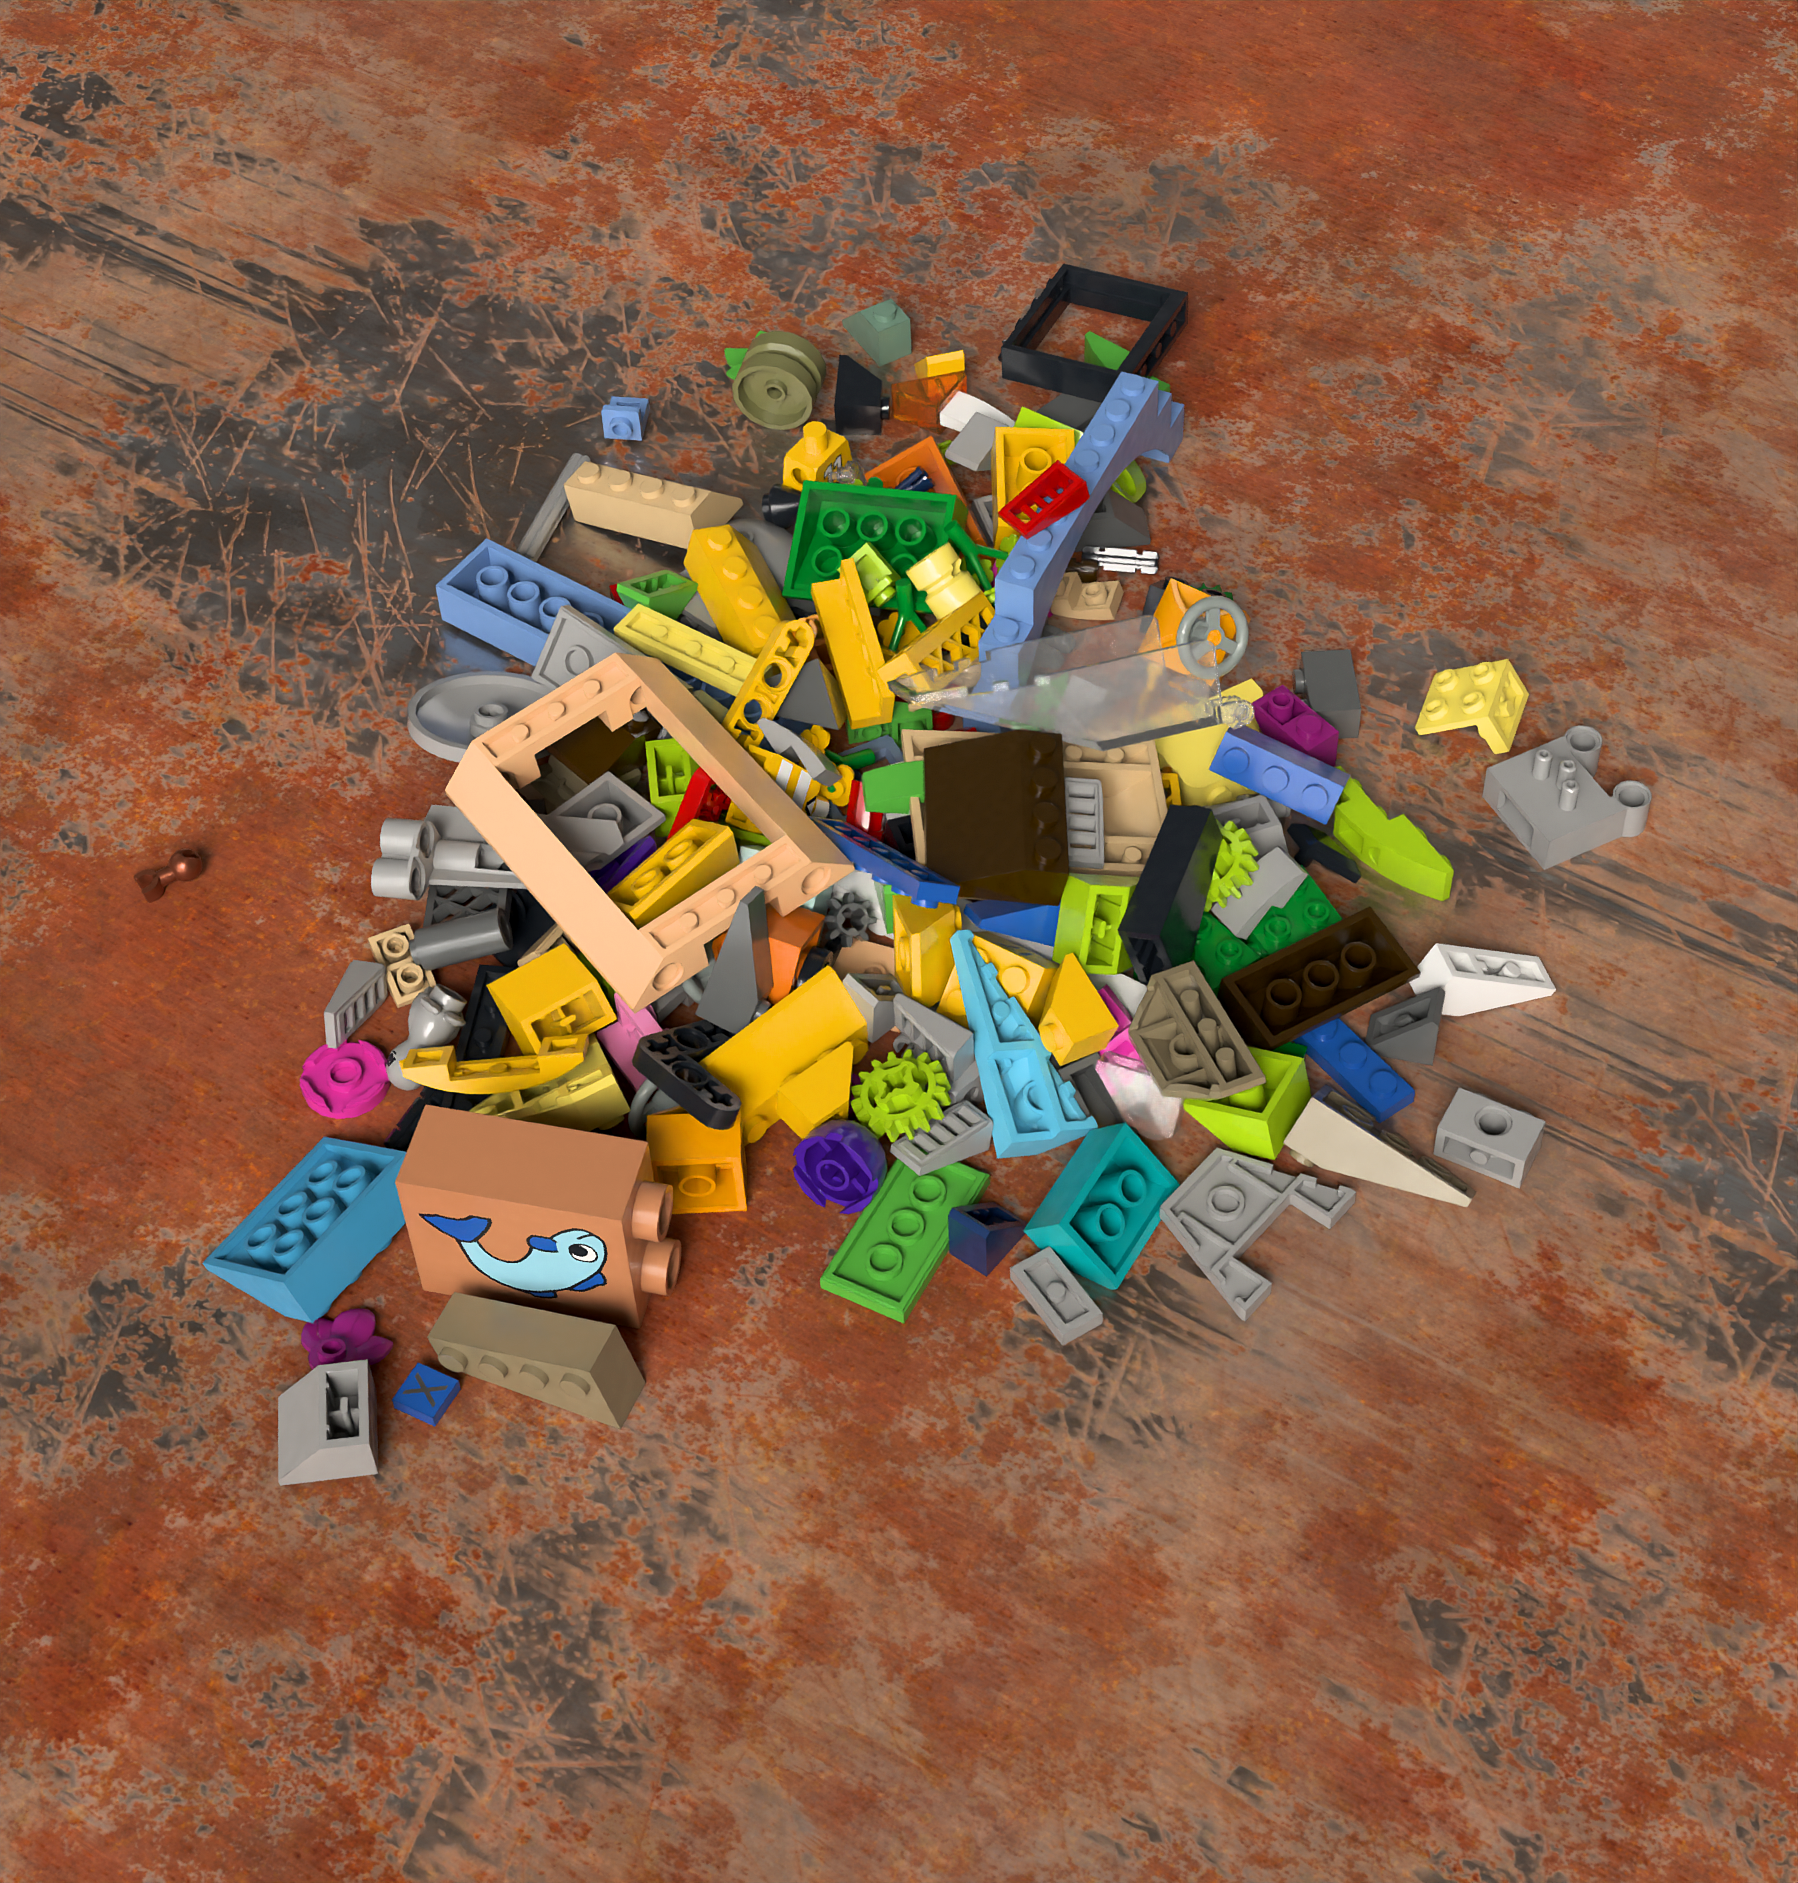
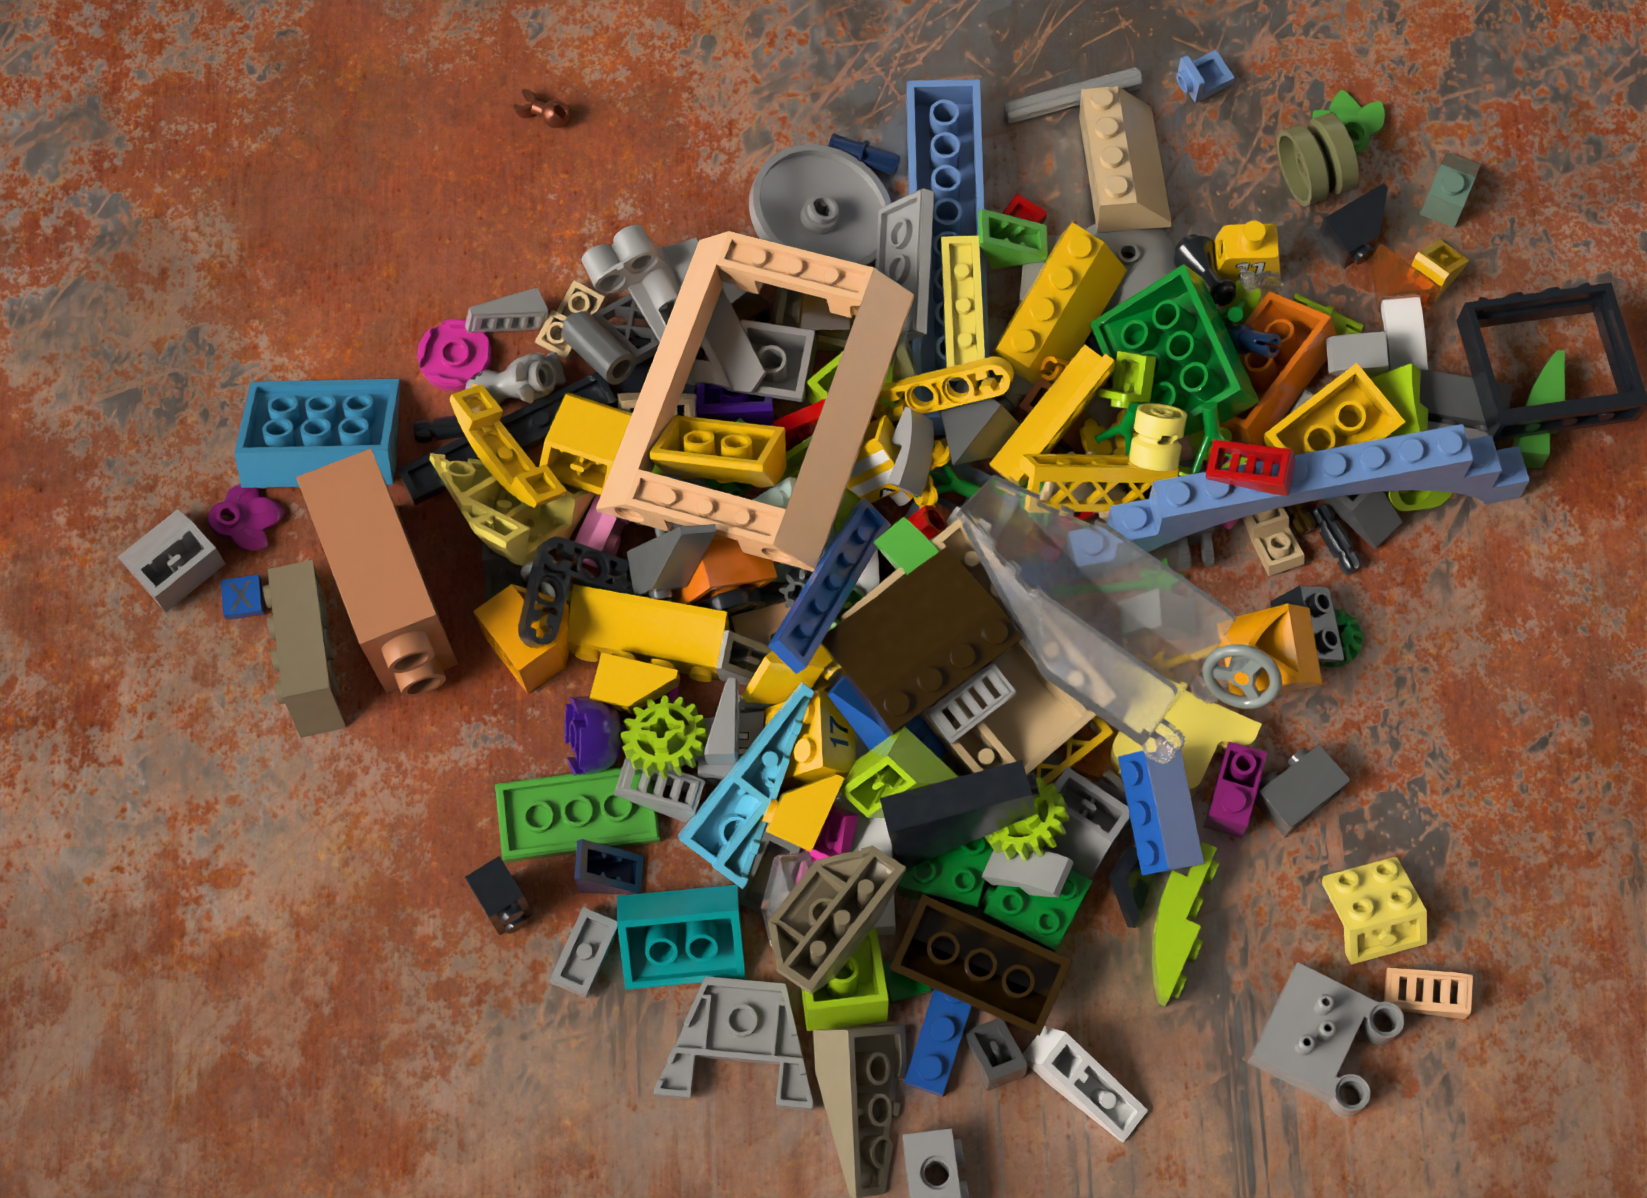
camera: 55 degrees right, 20 degrees up
none -> black brick [465,856,533,935]
none -> dark blue axle [828,133,900,174]
none -> light nougat slope [1384,968,1473,1019]

